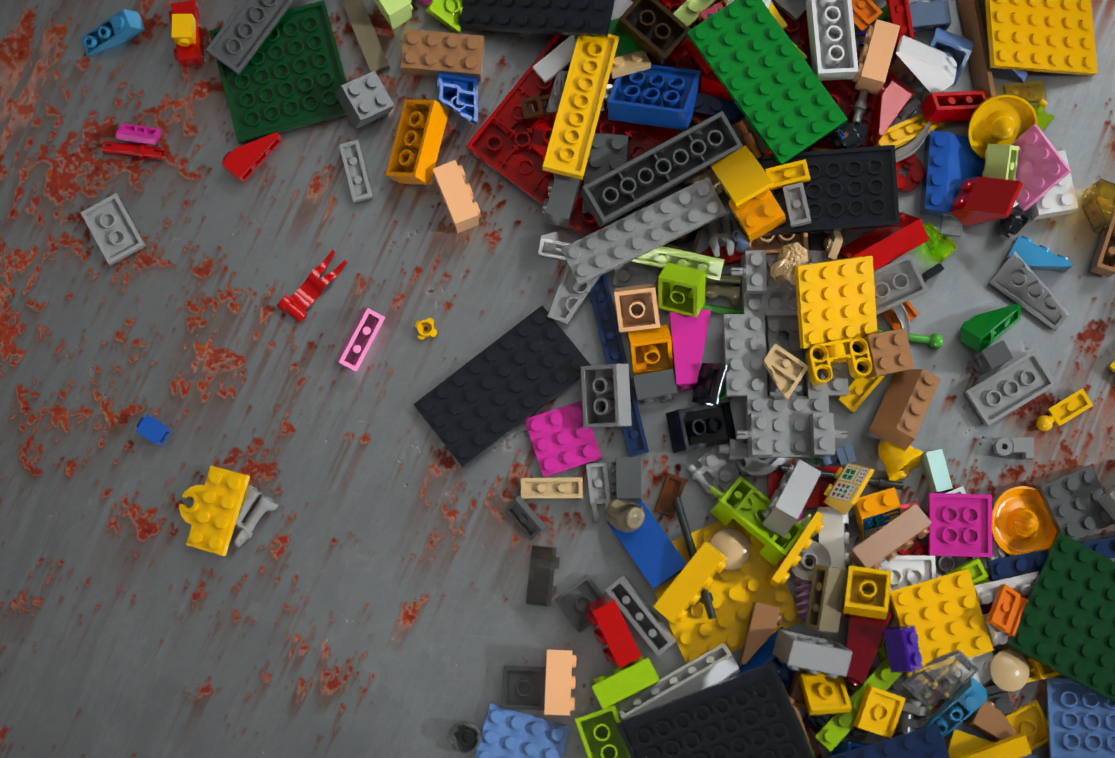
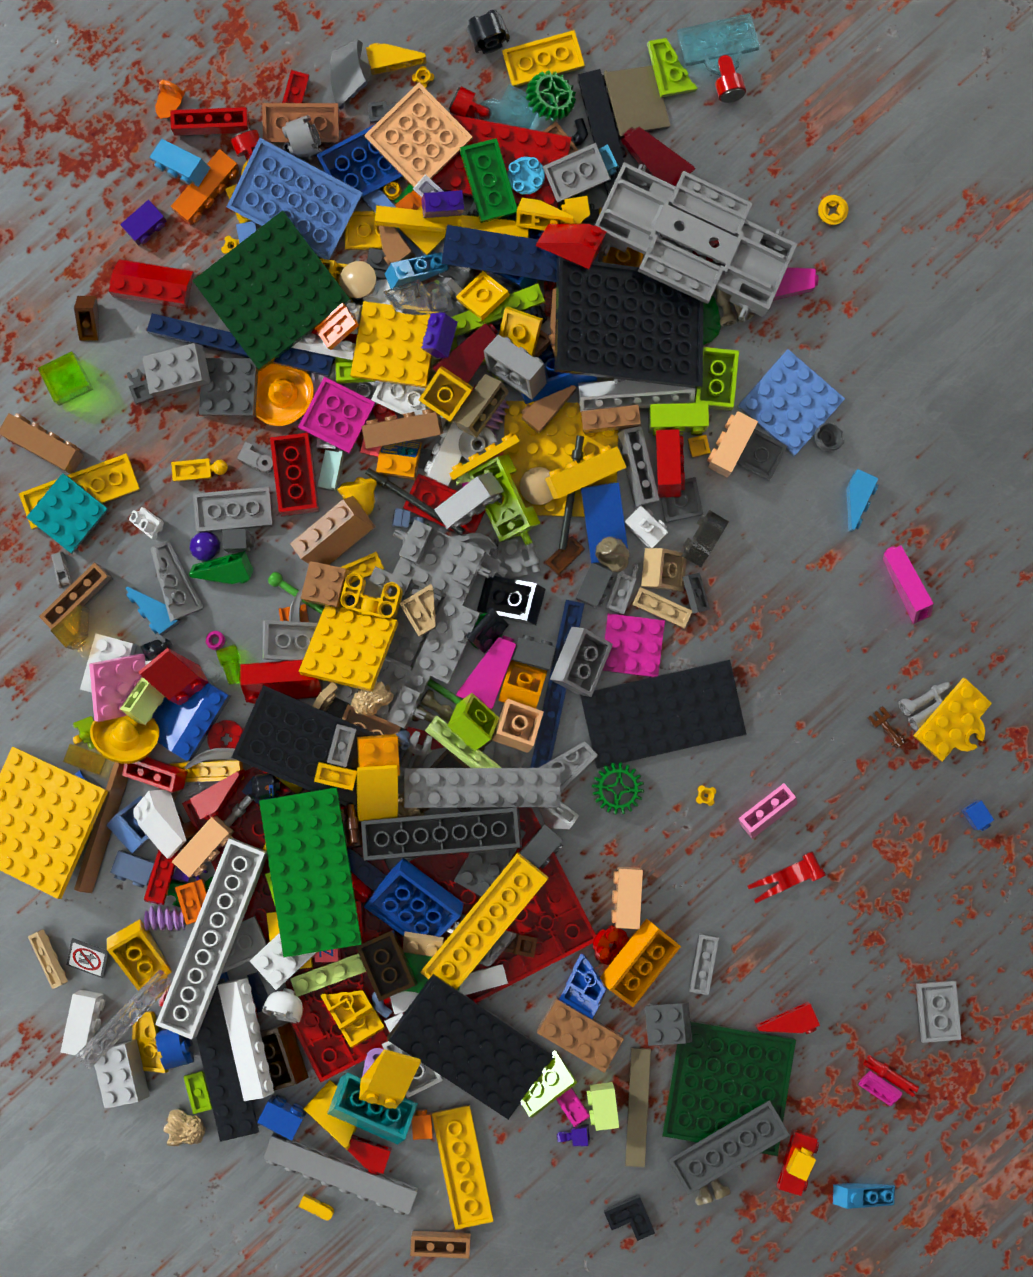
camera: 155 degrees left, 5 degrees up
slope [823,463,875,515] -> none
black tile [922,263,944,283] -> none
none -> white hips [129,507,164,540]
none -> dark purple hair [189,532,220,561]
none -> dark pink plate [206,631,225,650]
none -> red brick [270,432,319,516]
none -> medium nougat brick [581,405,641,434]
none -> green gear [592,763,644,815]
none -> red plate [593,926,630,965]
none -> white brick [624,505,668,548]
none -> tan slope [641,548,687,592]
none -> yellow plate [687,434,711,458]
none -> dark azure slope [846,469,879,532]
none -> reddish brown hinge [867,706,906,748]
none -> dark pink slope [883,546,934,624]

